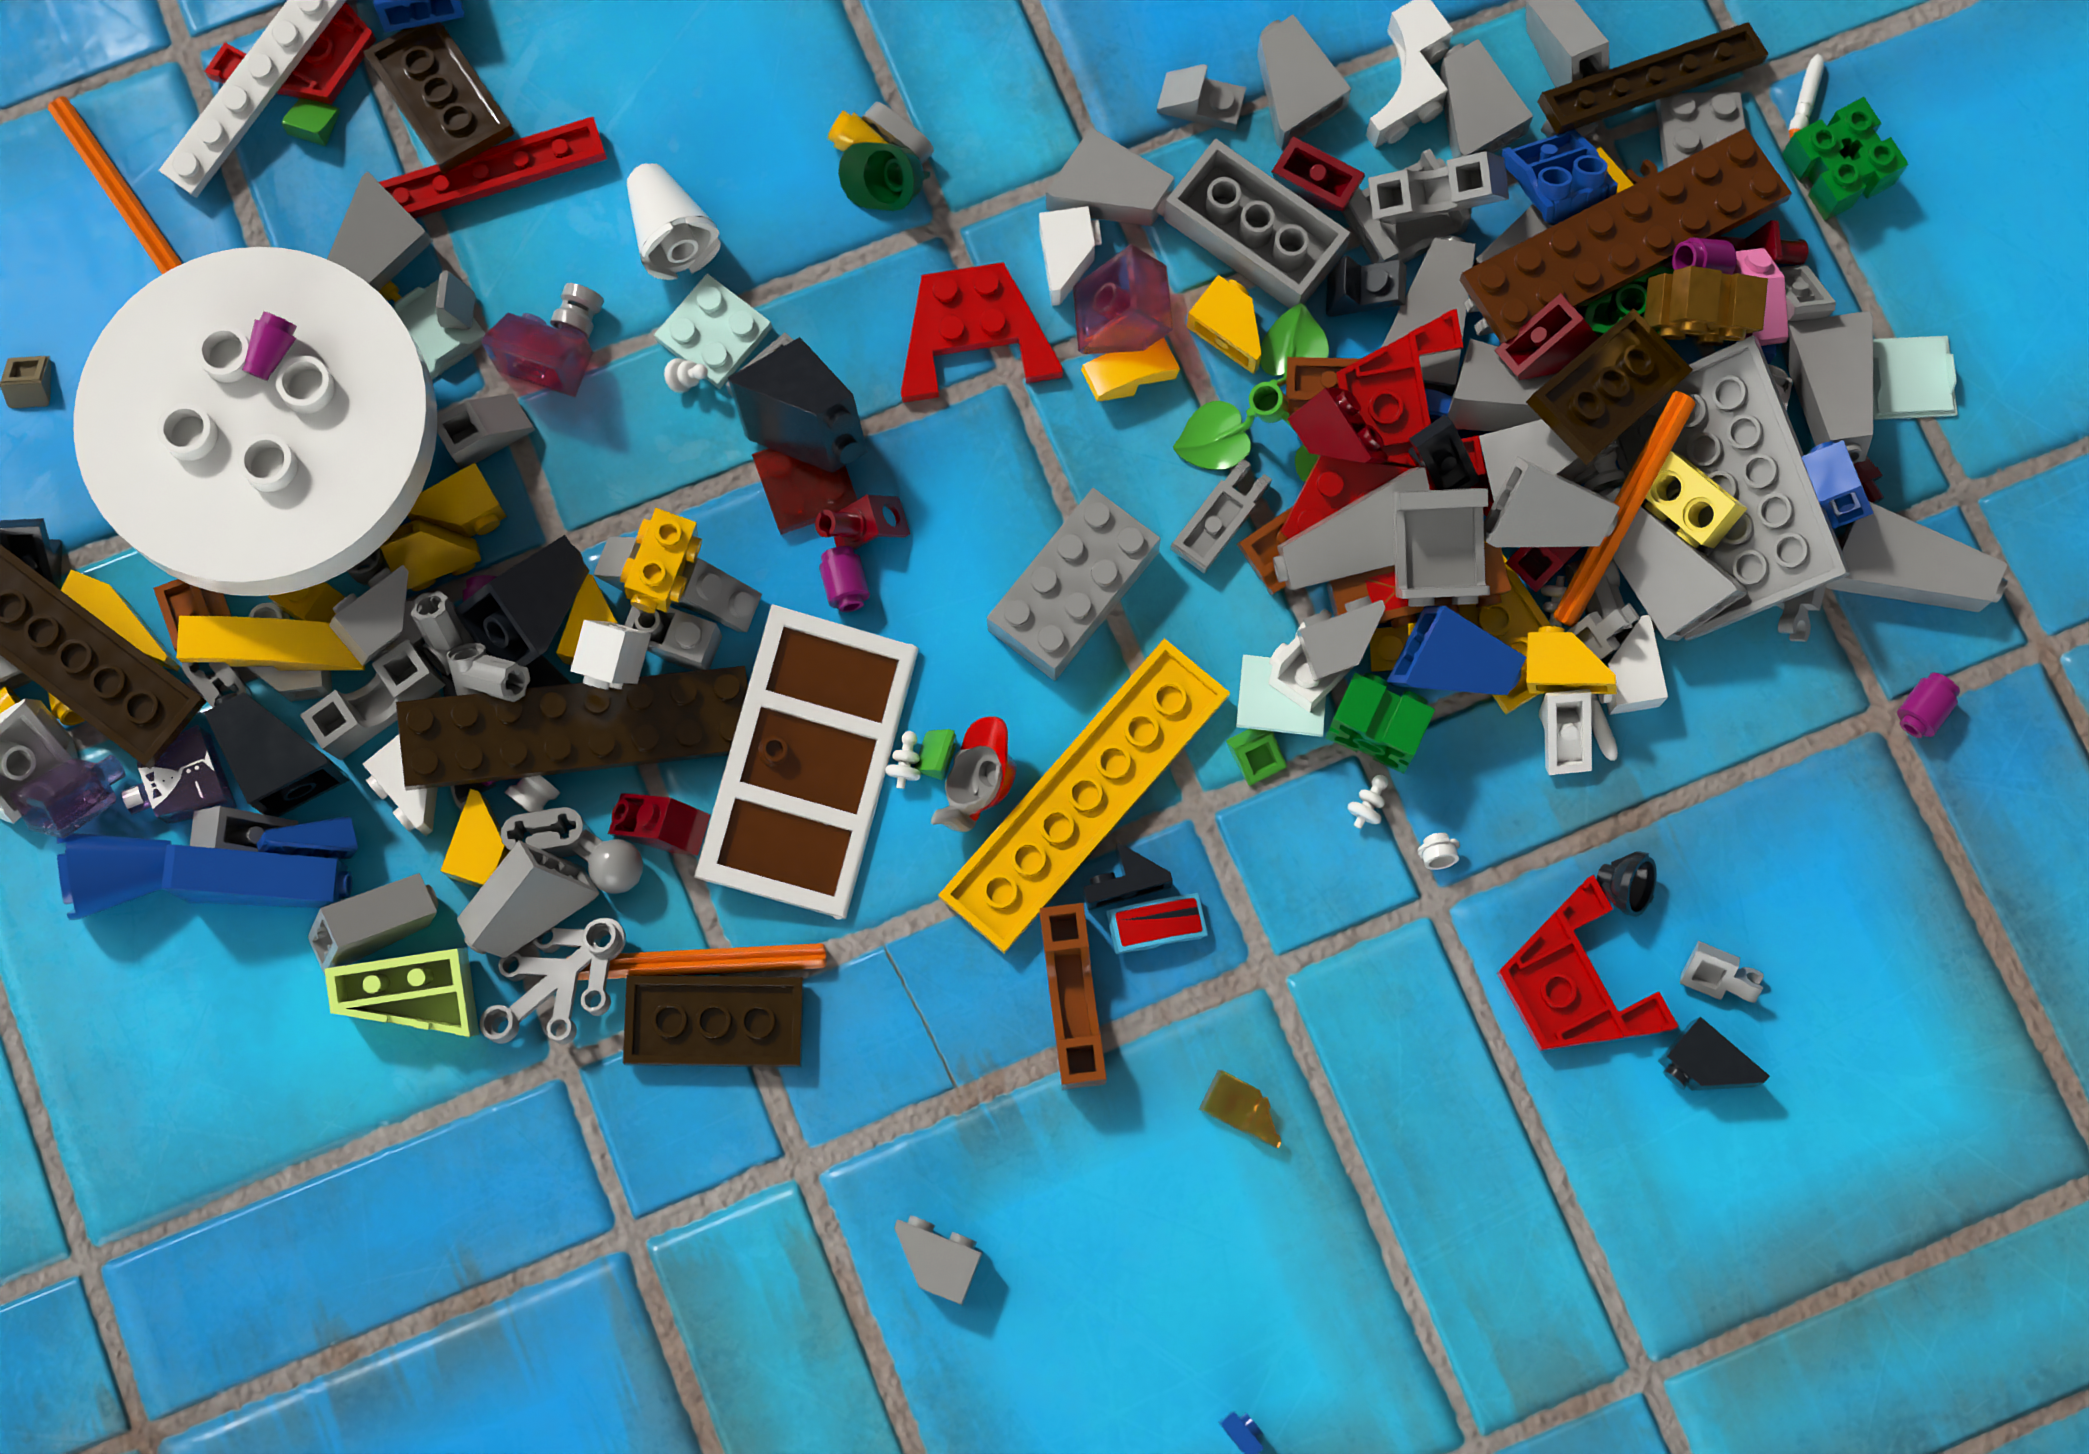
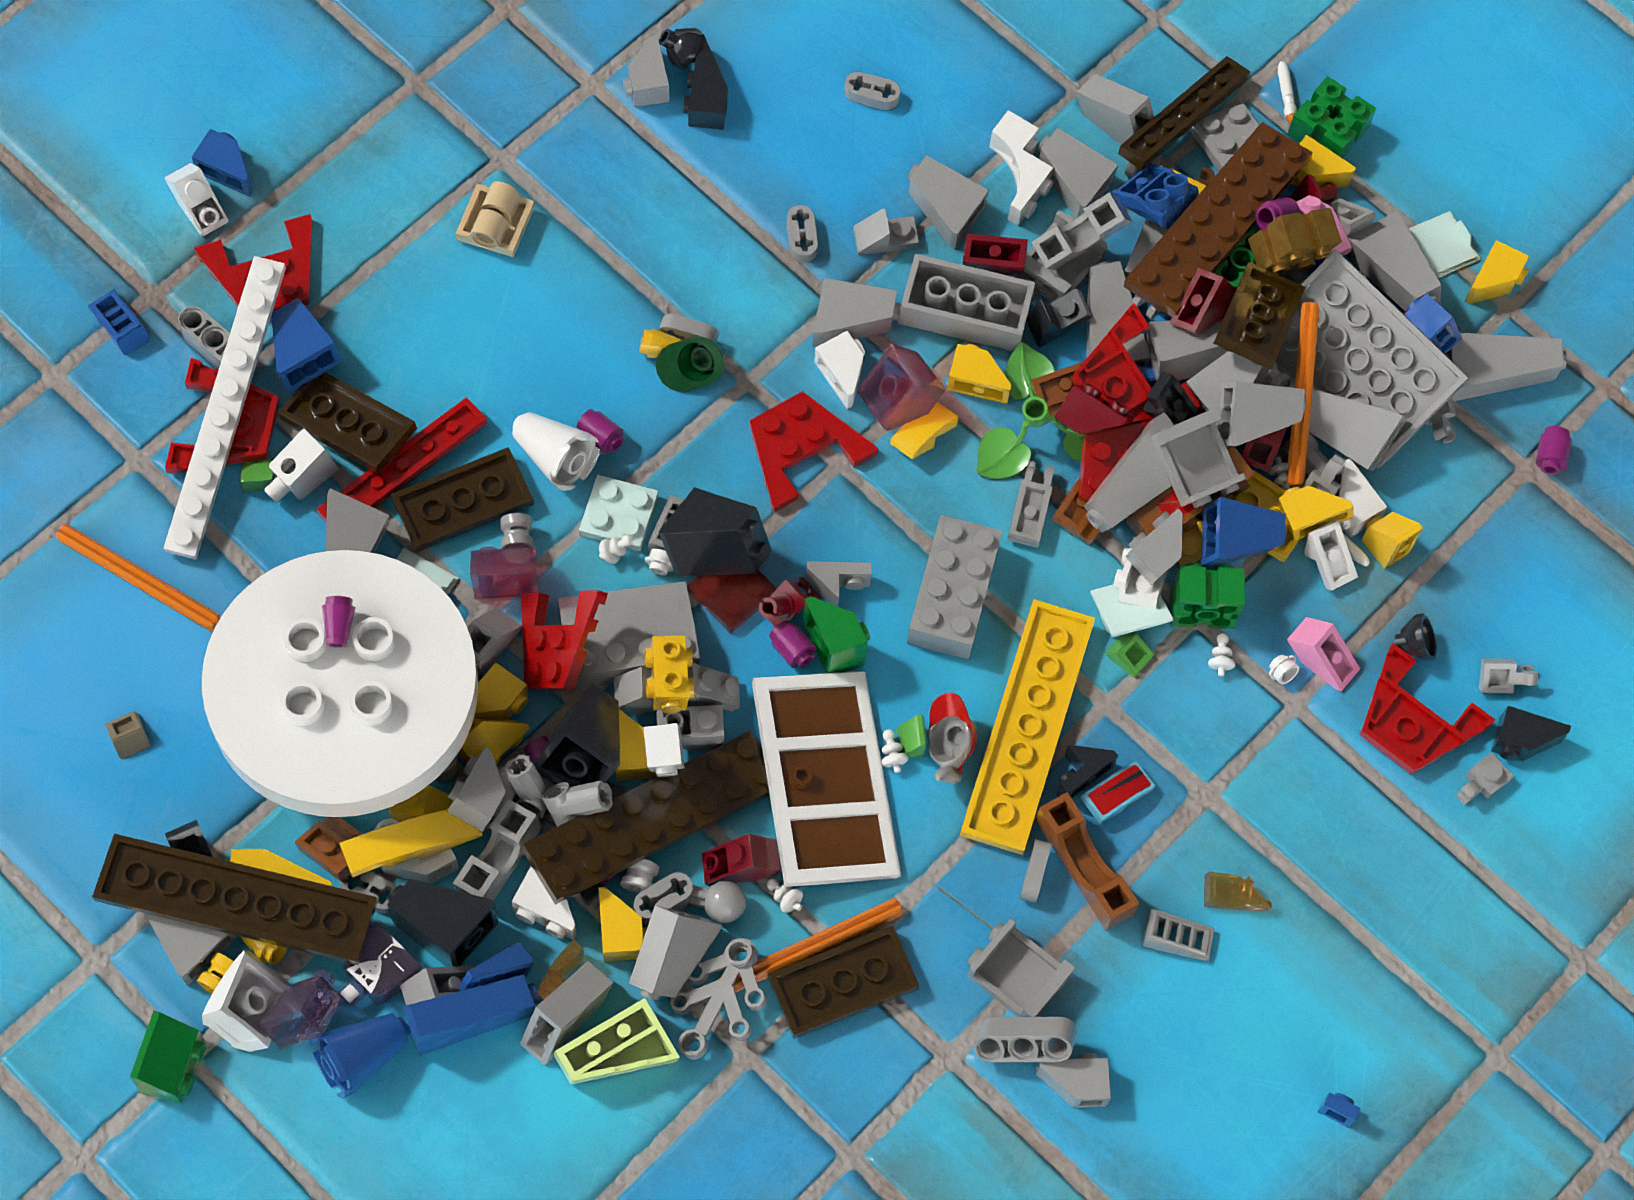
camera: 30 degrees left, 10 degrees down
light grey slope [435,270,475,330] -> none
light yellow brick [1644,451,1748,549] -> none
none -> white torso [263,429,339,503]
none -> dark brown plate [390,447,534,553]
none -> red wing [521,590,608,691]
none -> clear orange slope [538,939,584,1000]
none -> light grey slope [558,581,700,689]
none -> magenta brick [577,409,624,454]
none -> white plate [645,549,673,575]
none -> white hair [767,879,803,913]
none -> light grey beam [786,205,818,263]
none -> green slope [803,597,870,674]
none -> light grey slope [806,561,871,606]
none -> light grey panel [967,918,1075,1017]
none -> light grey beam [974,1017,1077,1062]
none -> light grey beam [1020,839,1051,903]
none -> light grey slope [1142,909,1214,962]
none -> bright pink slope [1287,617,1360,691]
none -> yellow slope [1291,135,1356,188]
none -> yellow slope [1361,512,1423,569]
none -> light grey plate [1456,752,1514,805]
none -> yellow slope [1465,240,1529,304]

